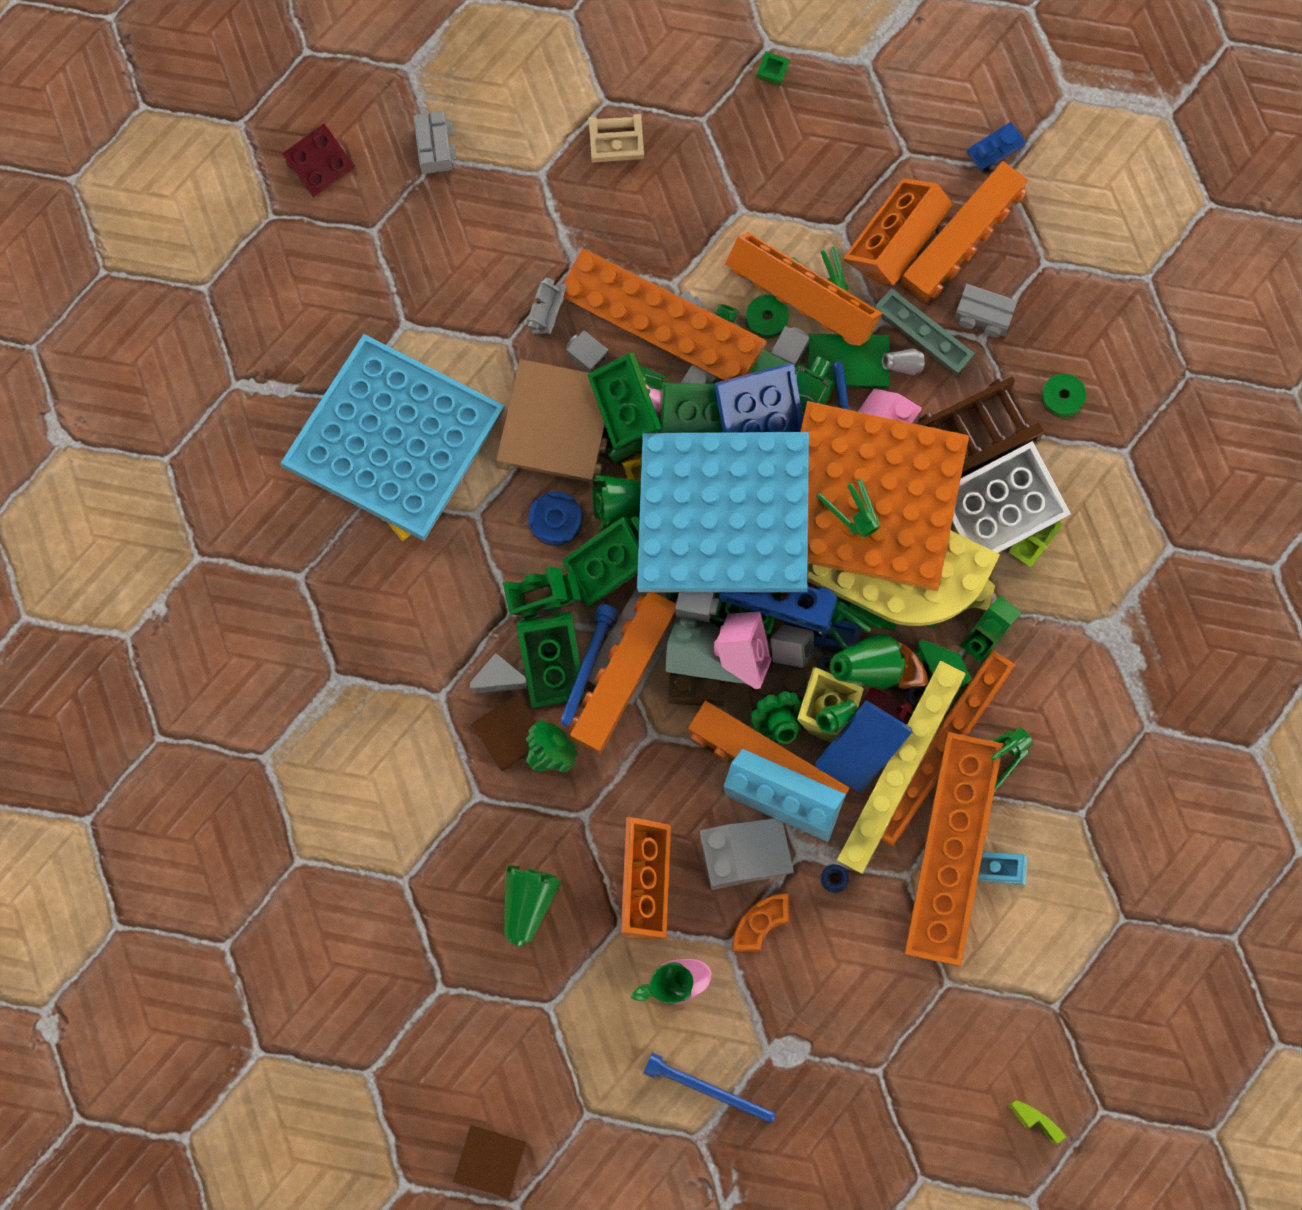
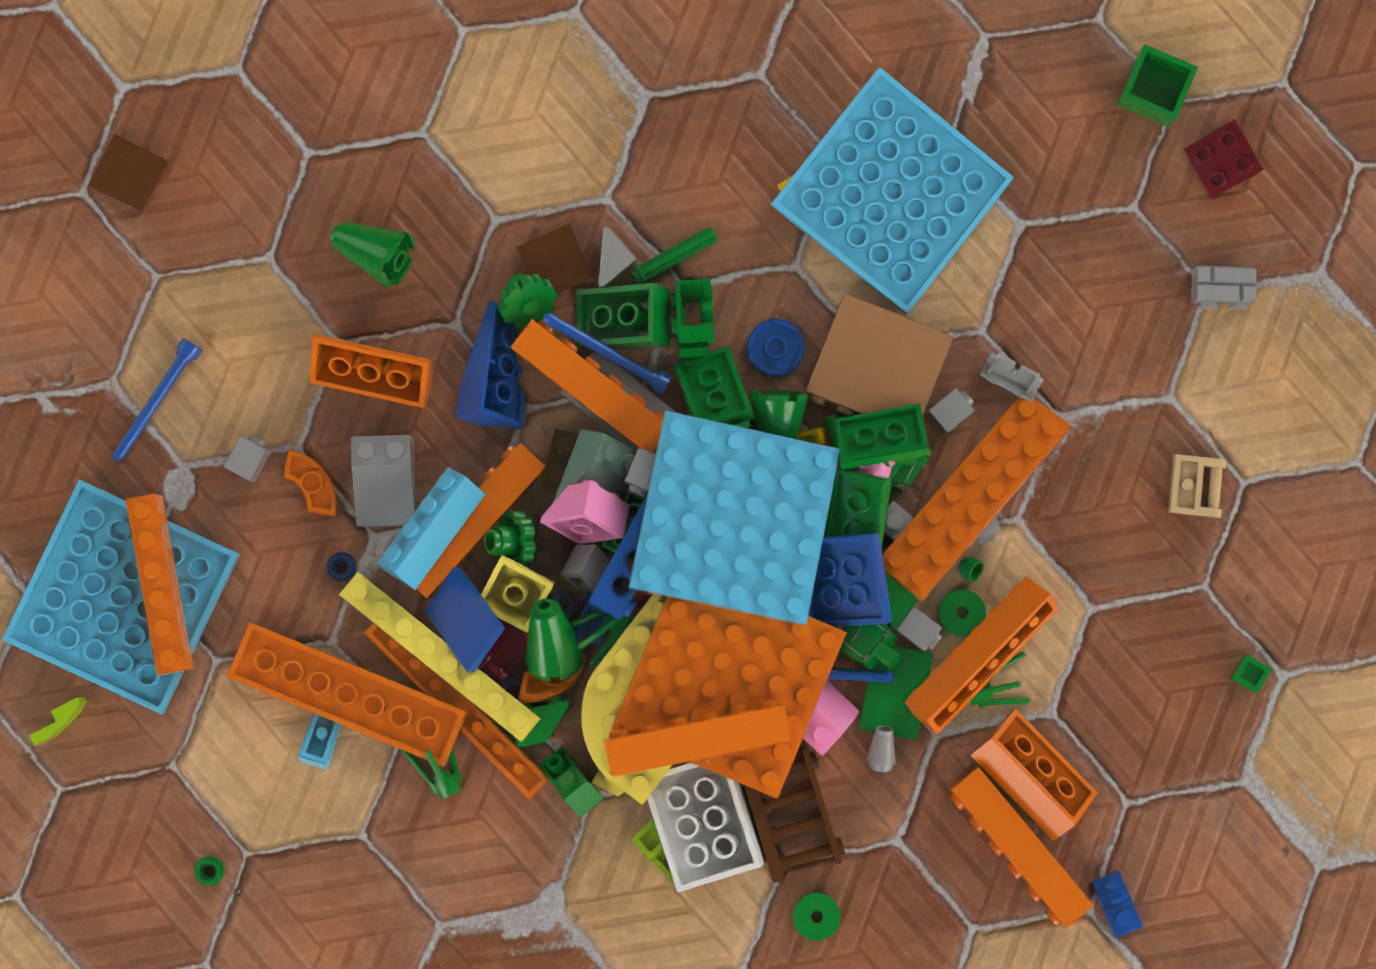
camera: 95 degrees right, 10 degrees up
green hair [631,959,711,1004] -> none
green cone [816,700,858,734] -> none
green plant [817,479,881,538] -> none
sand green plate [874,288,975,376] -> none
light grey brick [954,284,1017,337] -> none
none -> medium azure plate [2,480,240,715]
none -> orange brick [125,493,194,675]
none -> green plate [194,856,225,886]
none -> light grey brick [224,435,271,483]
none -> blue wedge [456,301,526,429]
none -> orange brick [603,699,791,777]
none -> green axle [630,227,718,284]
none -> green piece [1116,44,1198,127]

